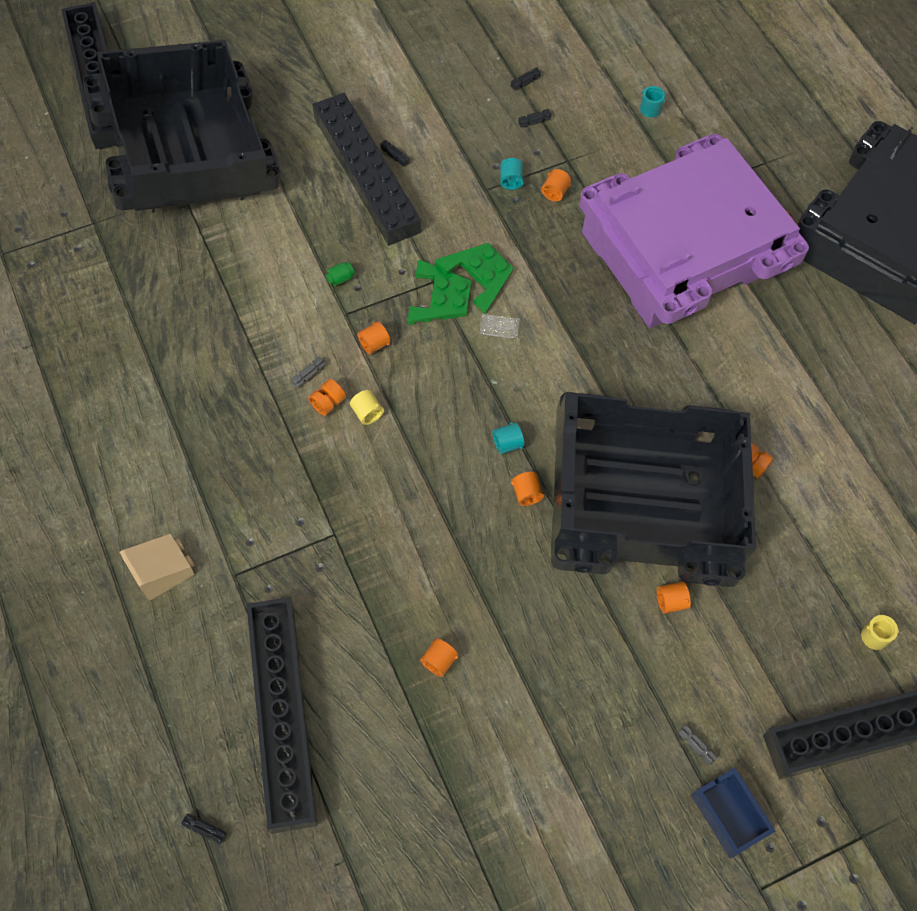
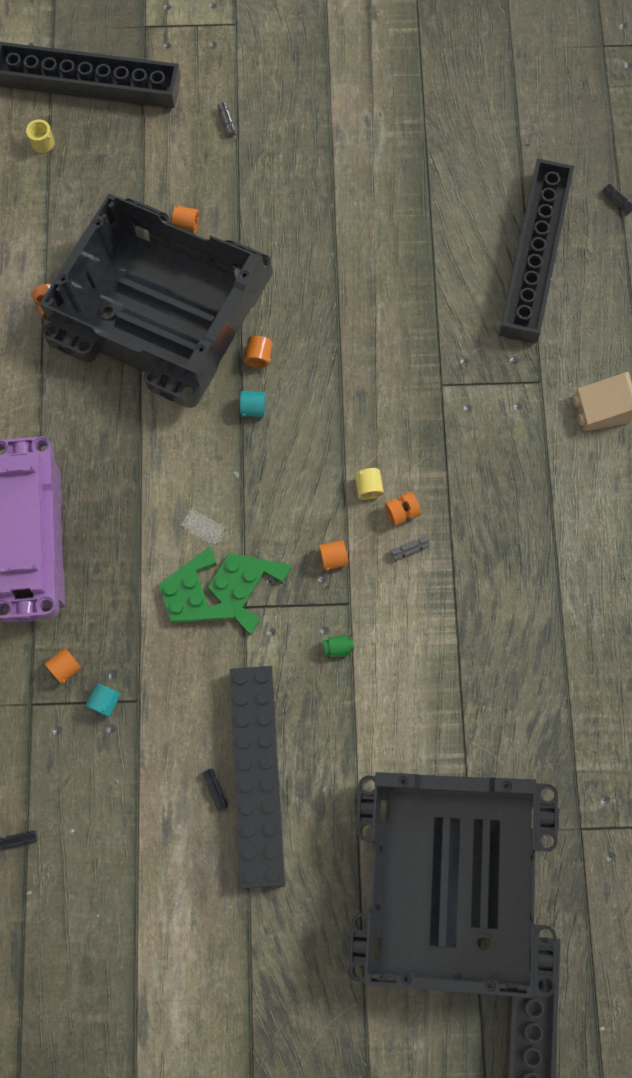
camera: 155 degrees left, 10 degrees up
orange piece [420,638,458,677] -> none
black axle [518,109,552,127] -> none
dark blue piece [691,768,776,859] -> none

